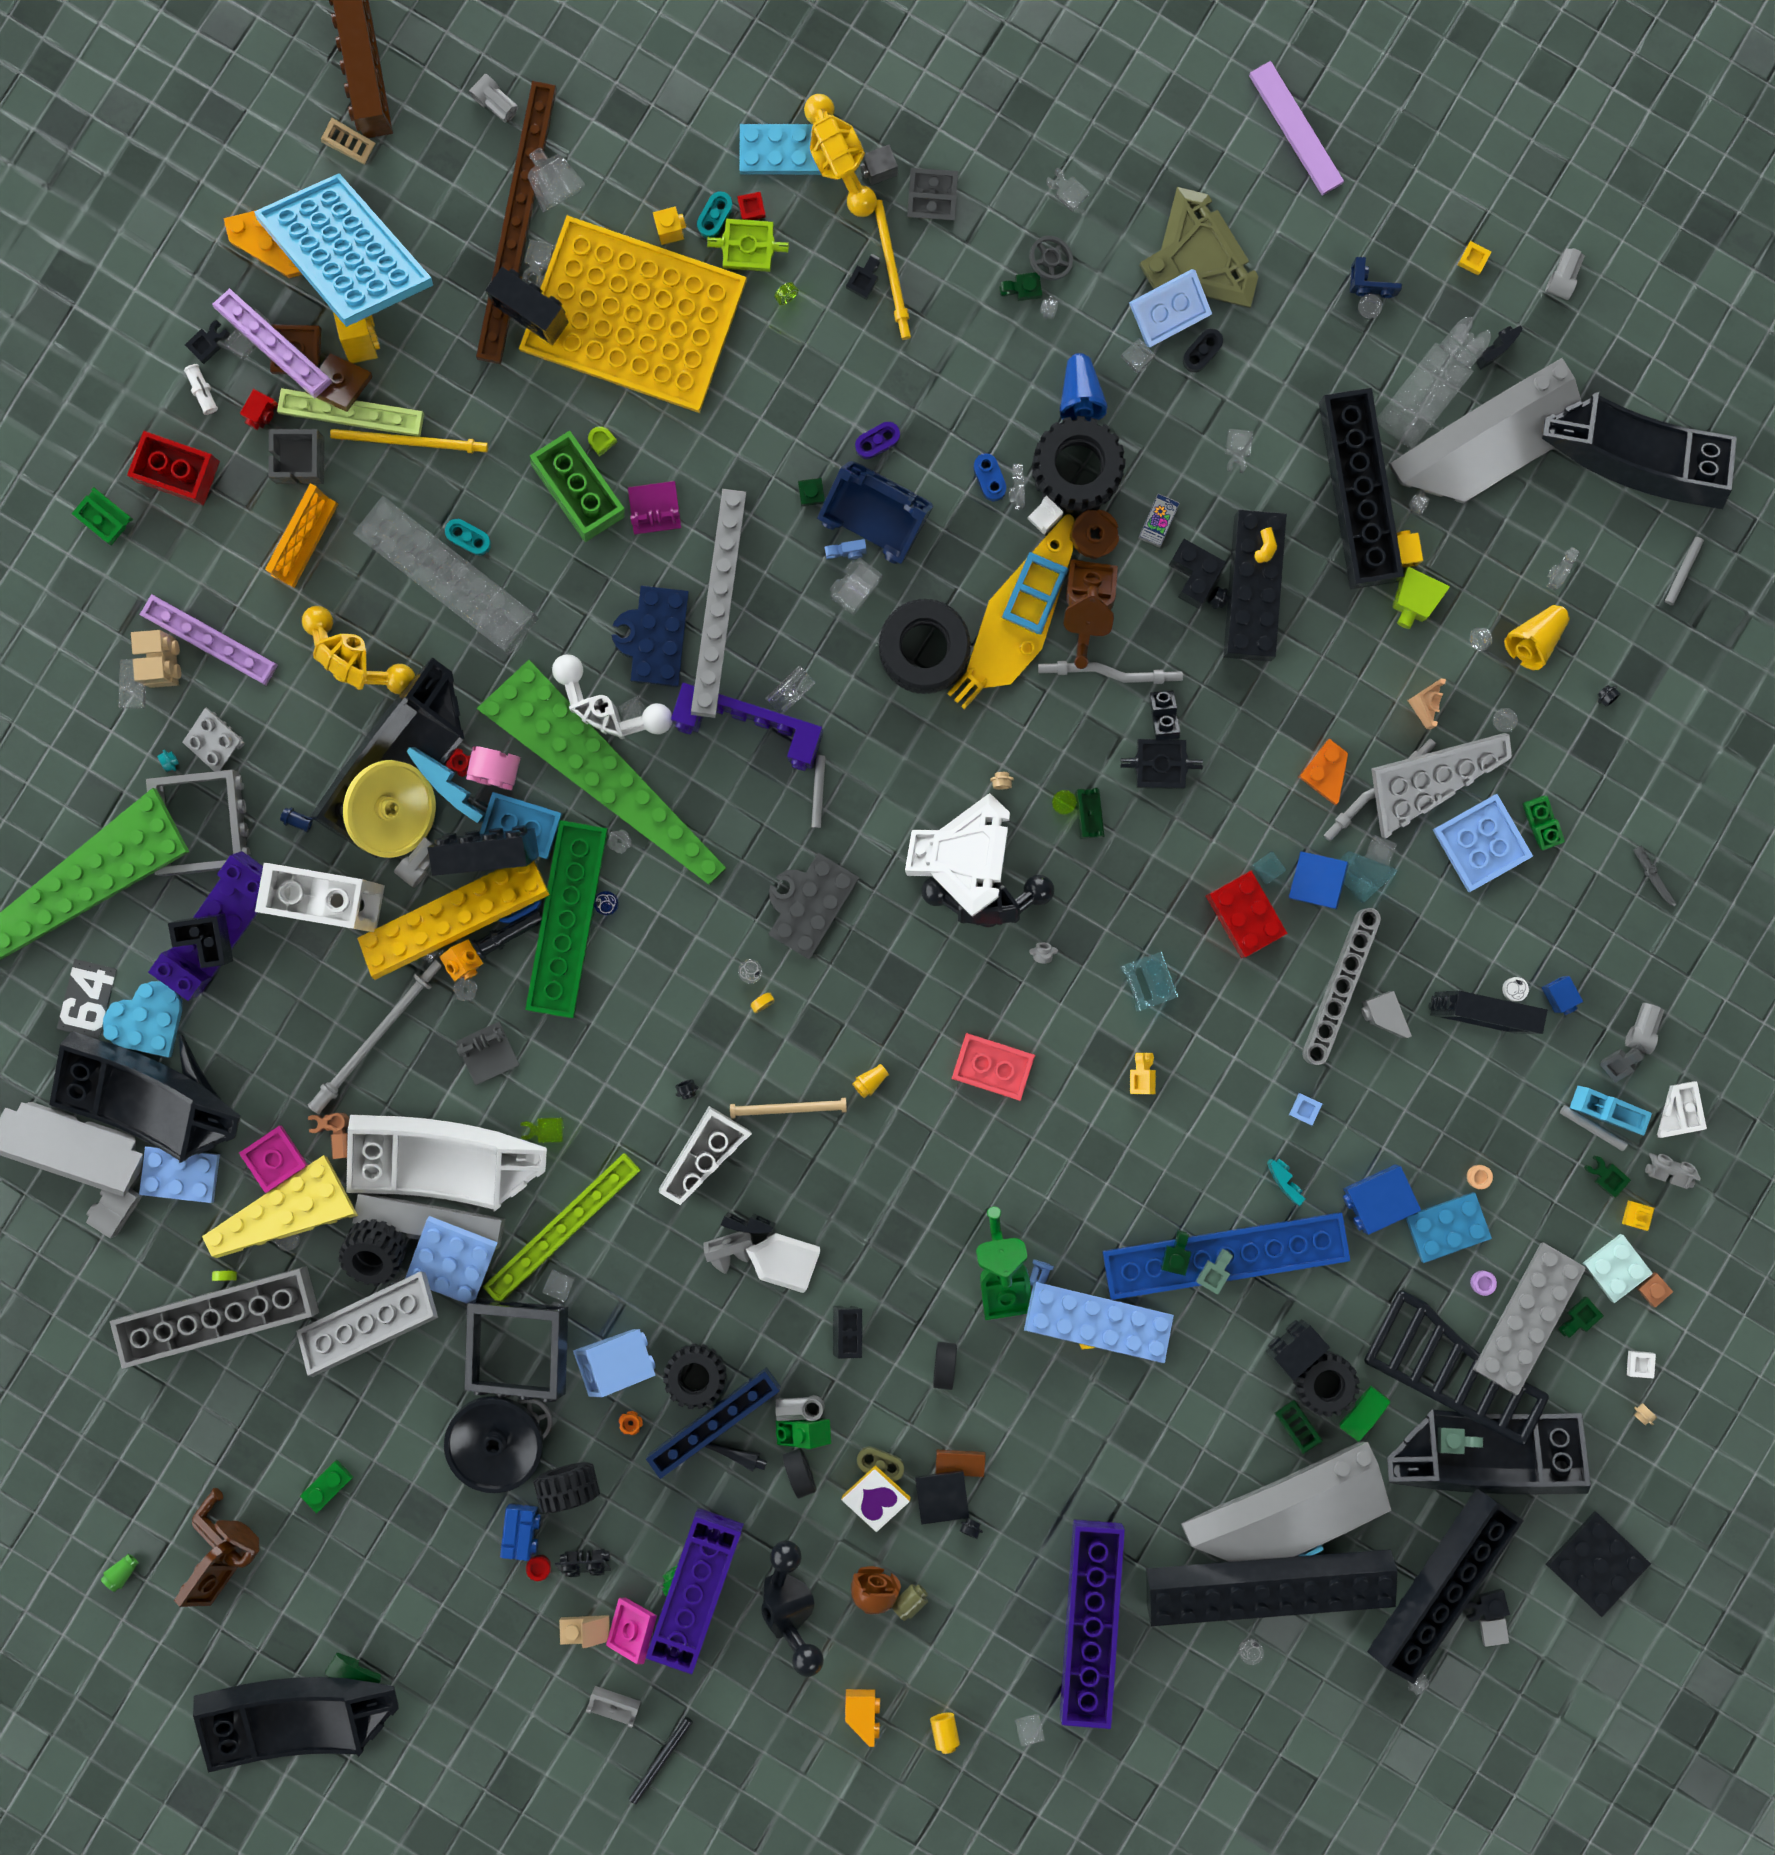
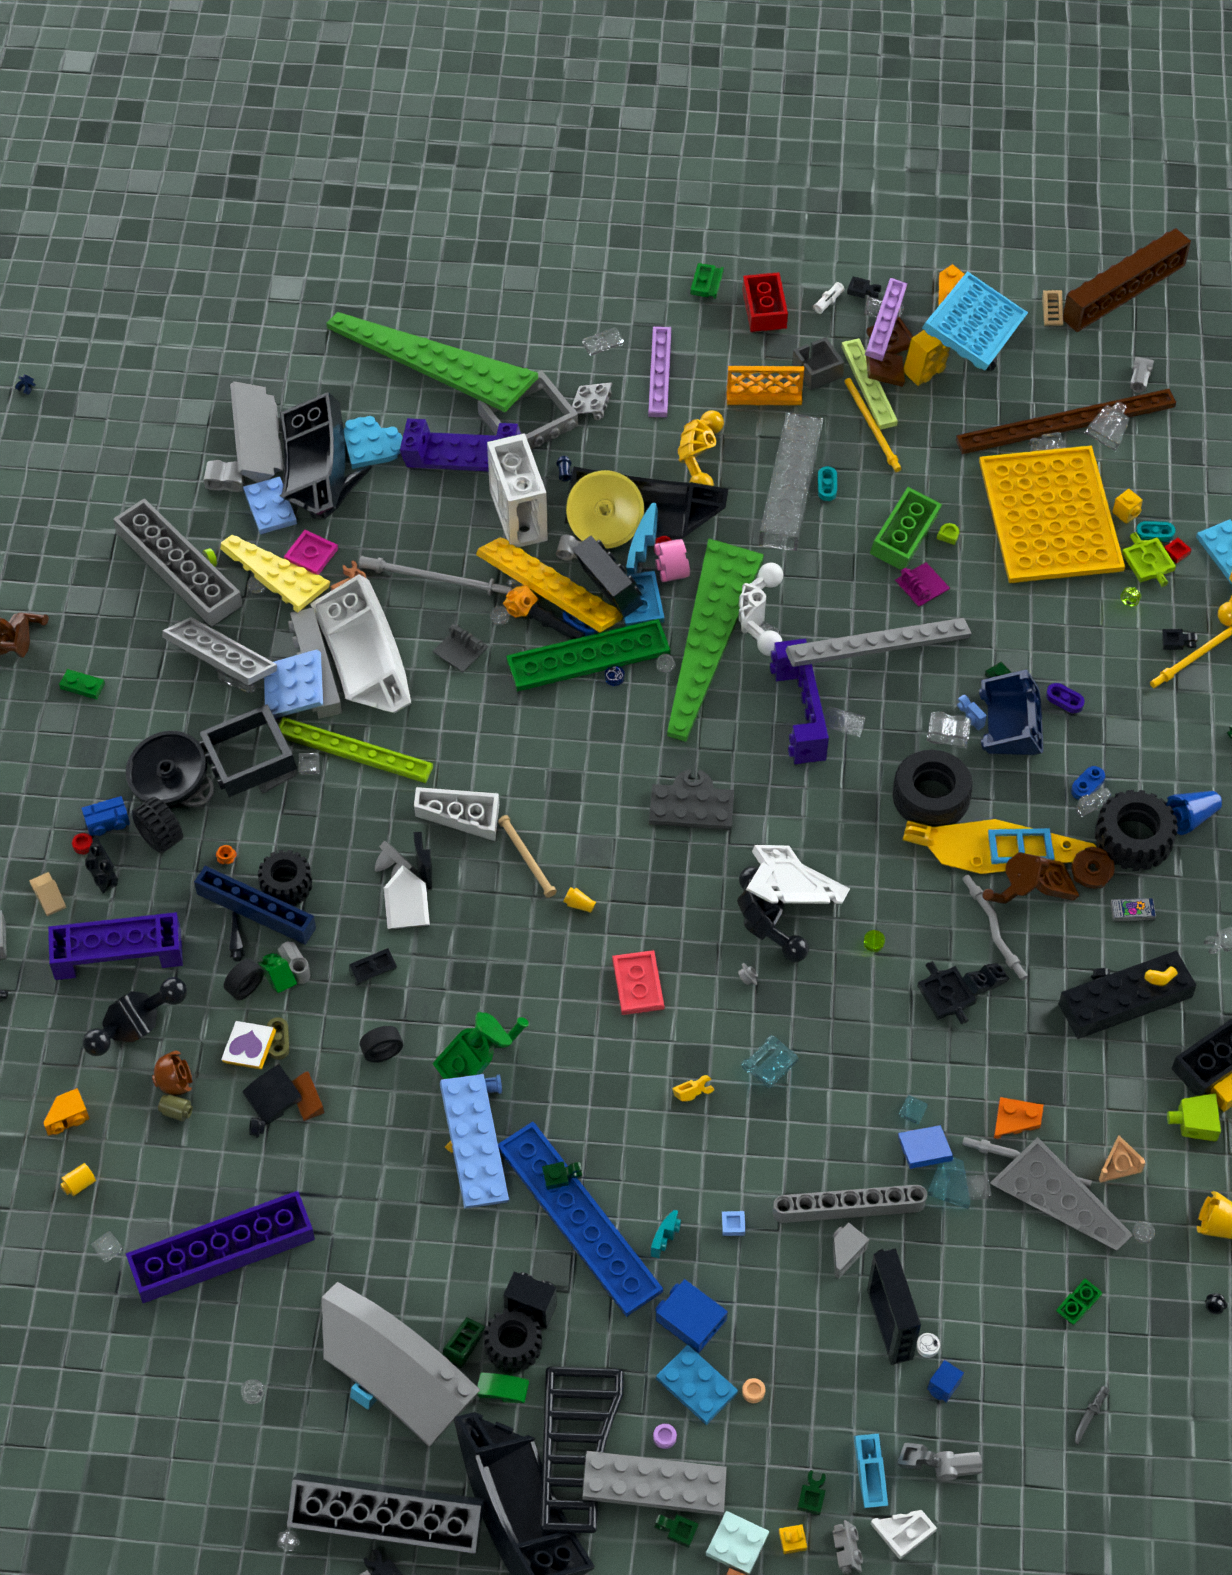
camera: 65 degrees right, 30 degrees down
sticker [57,959,116,1039] -> none
tan piece [131,630,181,688] -> none
teal plate [157,750,179,772] -> none
black brick [168,913,233,968] -> none
red brick [240,389,278,430] -> none
black tyre [338,1219,407,1286] -> none
black brick [485,267,569,346] -> none
clear neon green plate [521,1118,563,1143] -> none
light blue slope [573,1329,656,1397] -> none
dark pink plate [606,1598,657,1664] -> none
dark blue plate [612,586,689,687] -> none
black plate [675,1079,699,1100] -> none
clear tile [738,959,763,984] -> none
yellow tile [750,992,775,1014] -> none
light grey bar [811,755,825,828] -> none
tan plate [990,772,1014,790] -> none
white panel [1028,496,1063,535] -> none
dark green hinge [1075,788,1105,840] -> none
black brick [1146,1549,1398,1627] -> none
black brick [1169,539,1226,609] -> none
sand green plate [1196,1249,1233,1295] -> none
red brick [1206,870,1288,958] -> none
light blue plate [1433,794,1533,892] -> none
sand green plate [1437,1428,1483,1454] -> none
clear plate [1470,628,1492,651] -> none
light grey bar [1560,1105,1628,1151] -> none

